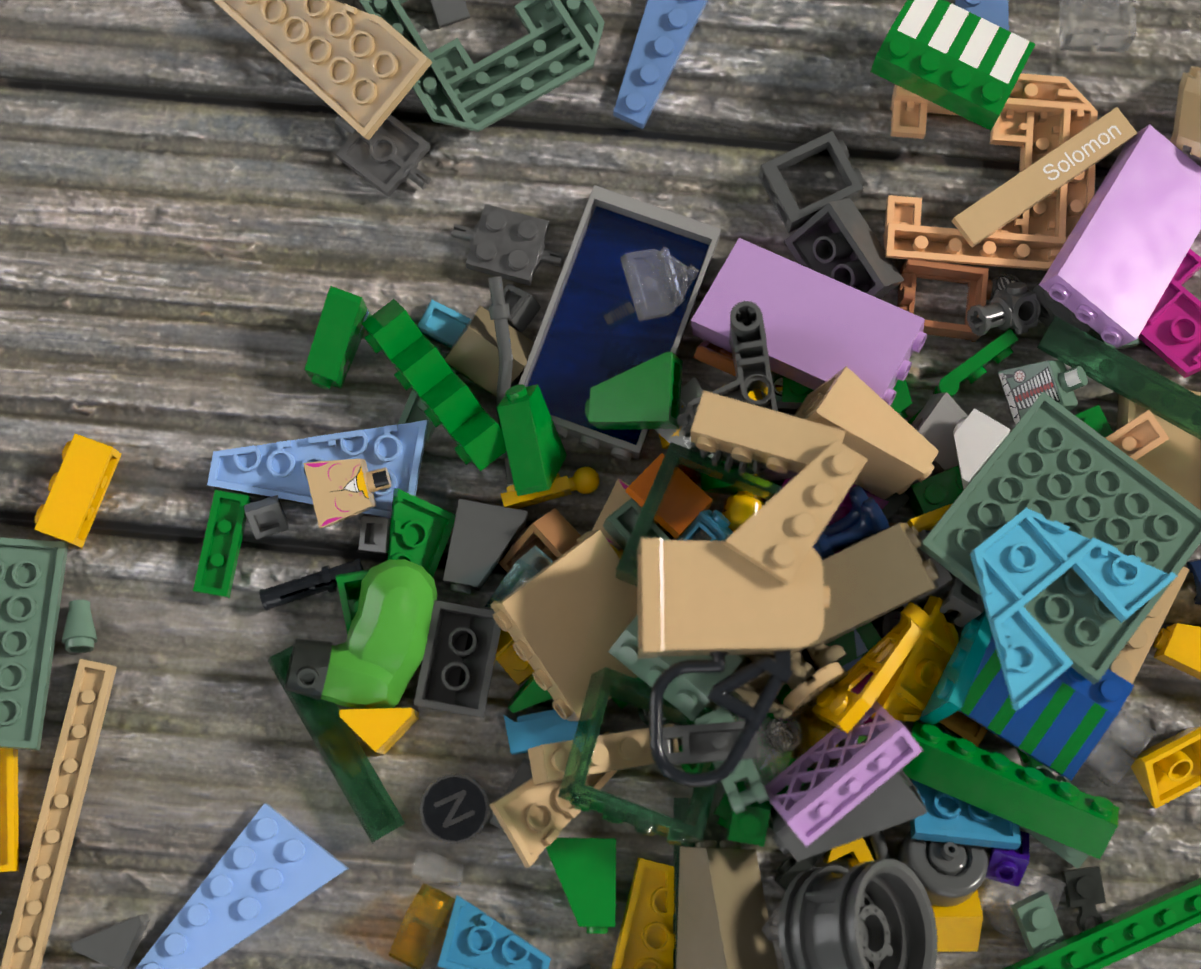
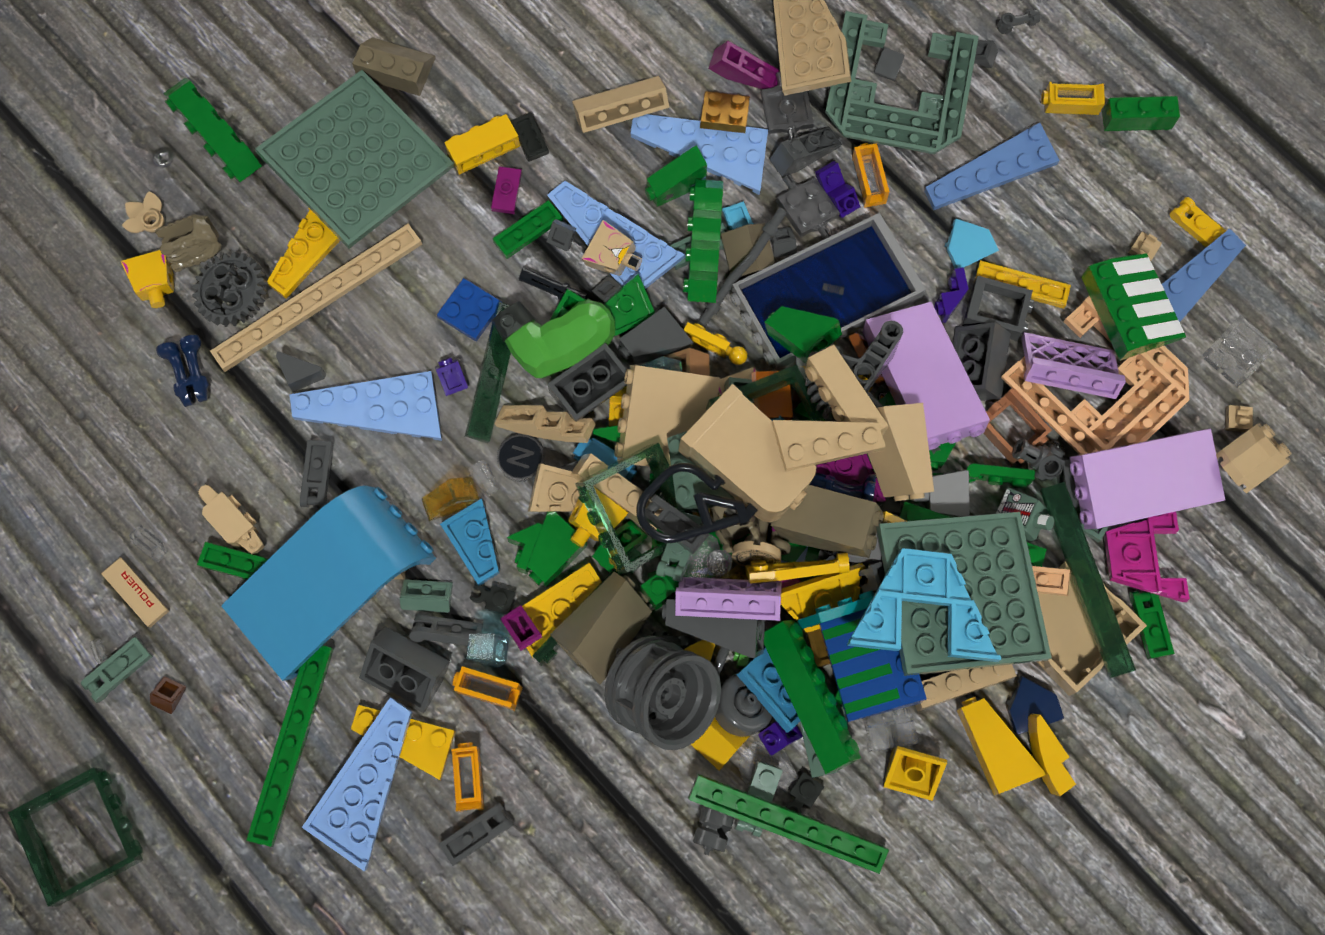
camera: 40 degrees right, 5 degrees down
sand green cone [62,600,98,653] -> none
yellow slope [339,708,419,755] -> none
green slope [497,384,567,496] -> none
clear slope [620,246,699,321] -> none
tan tile [952,107,1138,248] -> none
white slope [953,408,1010,490] -> none
none -> dark purple bracket [435,357,468,396]
none -> blue plate [437,278,503,342]
none -> magenta plate [491,166,522,214]
none -> tan slope [494,405,596,443]
none -> green slope [507,523,543,575]
none -> pearl dark grey plate [510,112,549,162]
none -> yellow torso [569,485,628,548]
none -> tan brick [572,76,670,133]
none -> green slope [592,520,648,573]
none -> light blue wing [631,114,768,195]
none -> pearl gold plate [700,91,750,133]
none -> magenta slope [708,41,781,89]
none -> dark grey slope [769,127,842,177]
none -> dark purple slope [815,161,861,218]
none -> light orange window [852,143,890,208]
none -> dark purple slope [935,267,969,323]
none -> medium azure slope [944,219,999,268]
none -> yellow tile [974,260,1071,309]
none -> lavender fence [1021,332,1126,399]
none -> tan tile [1225,405,1253,432]

